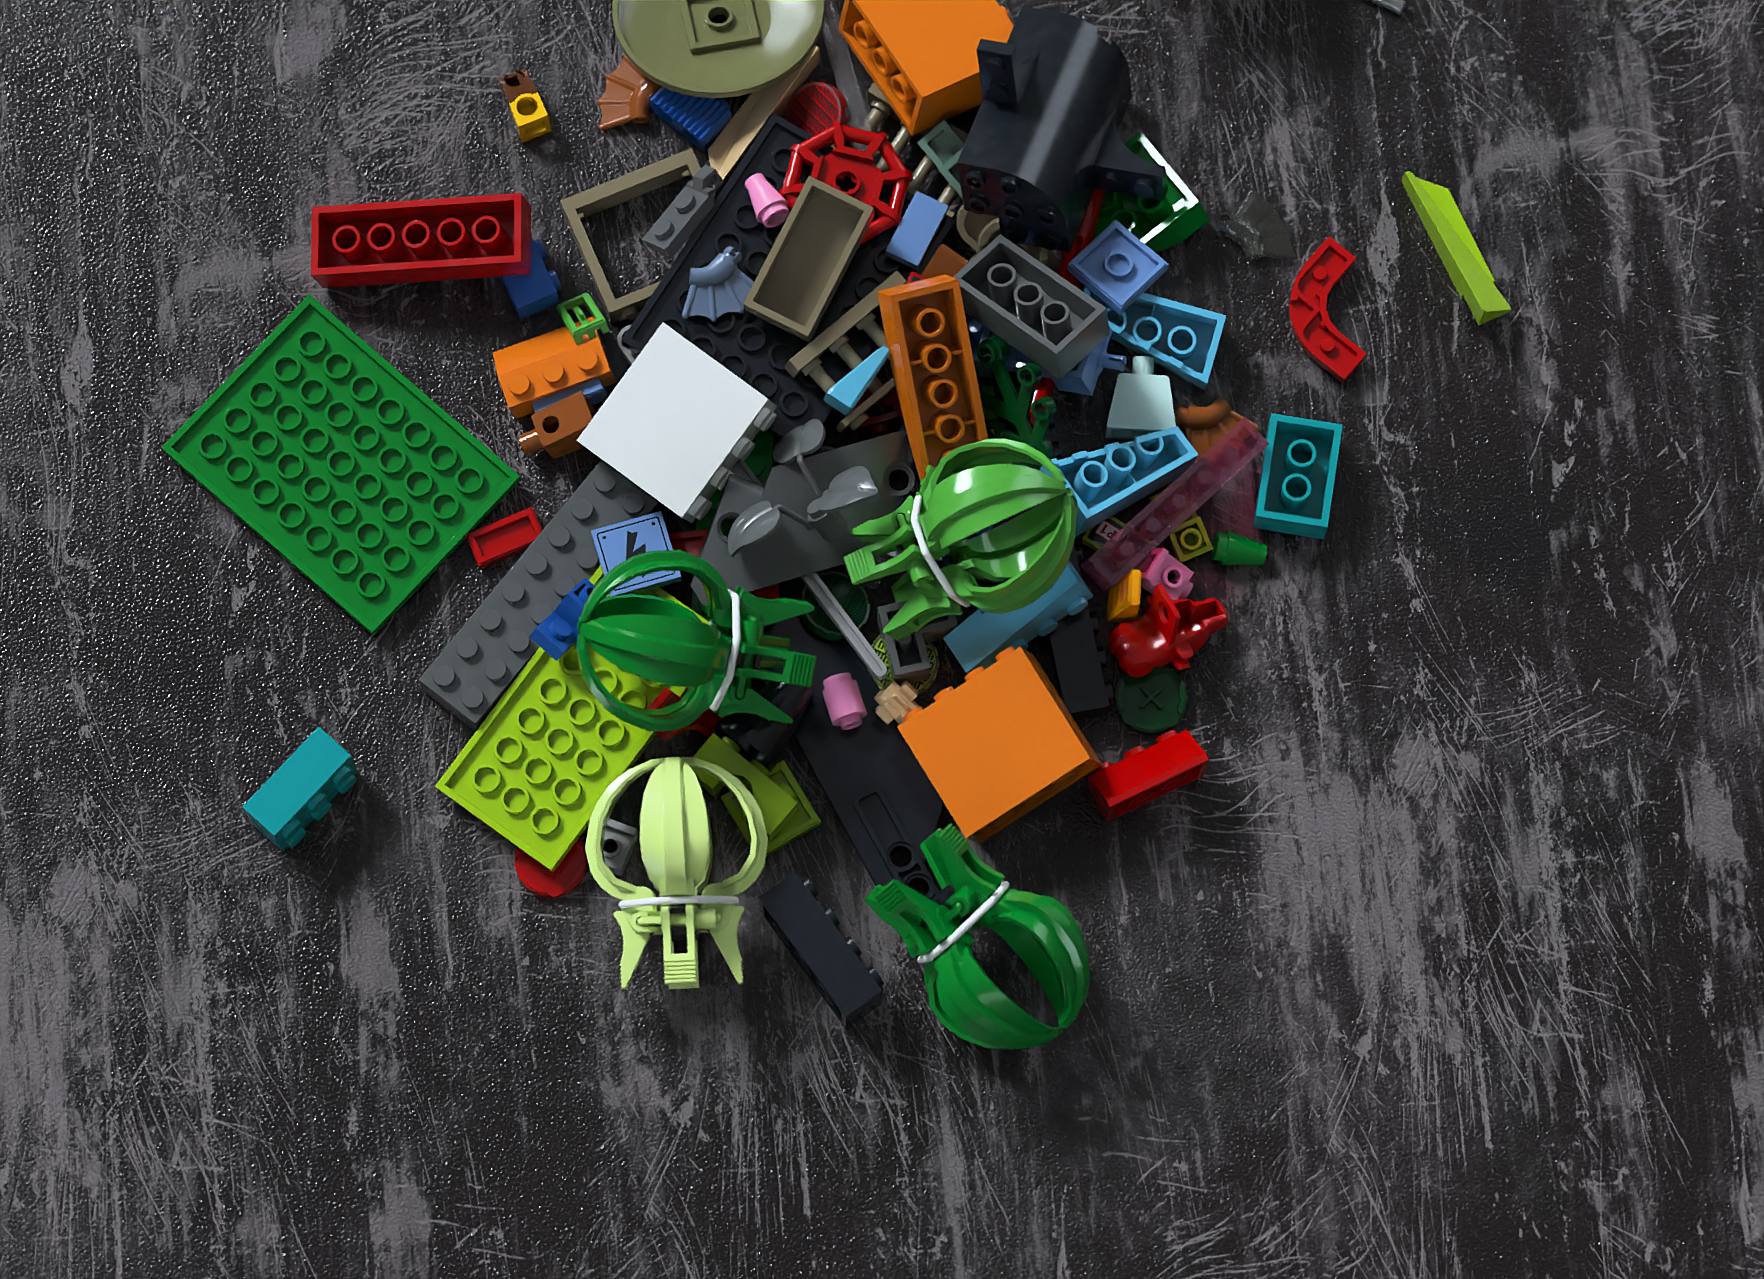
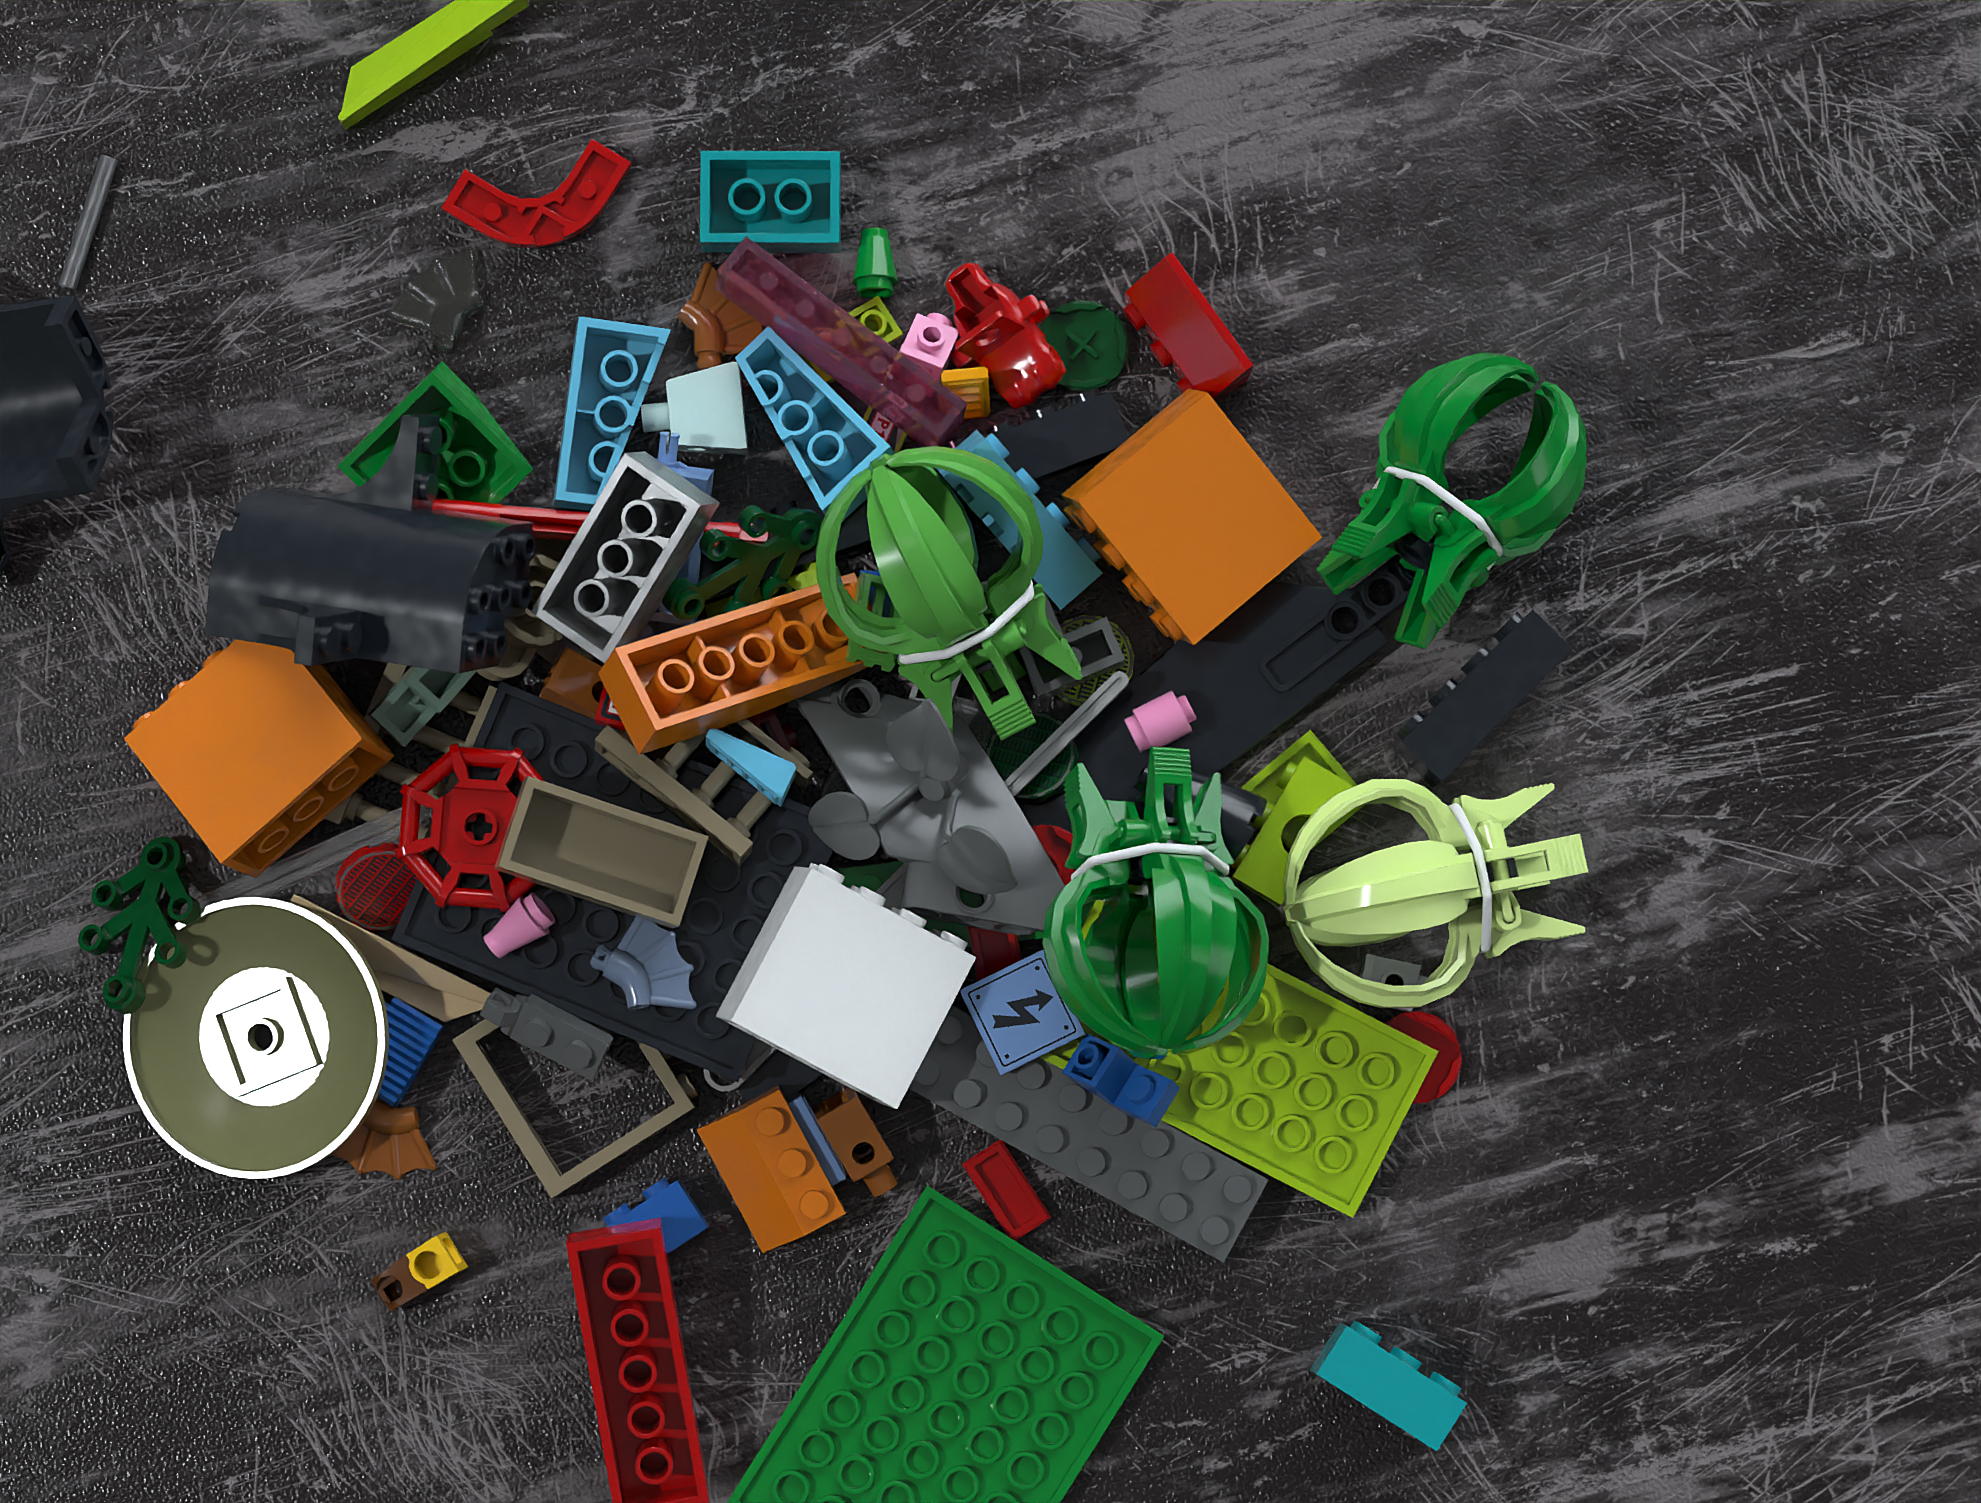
camera: 100 degrees left, 10 degrees up
bright green tile [555,293,610,345] -> none
tan gear [874,680,919,725] -> none
medium blue tile [885,191,949,270] -> none
medium blue tile [1067,220,1169,315] -> none

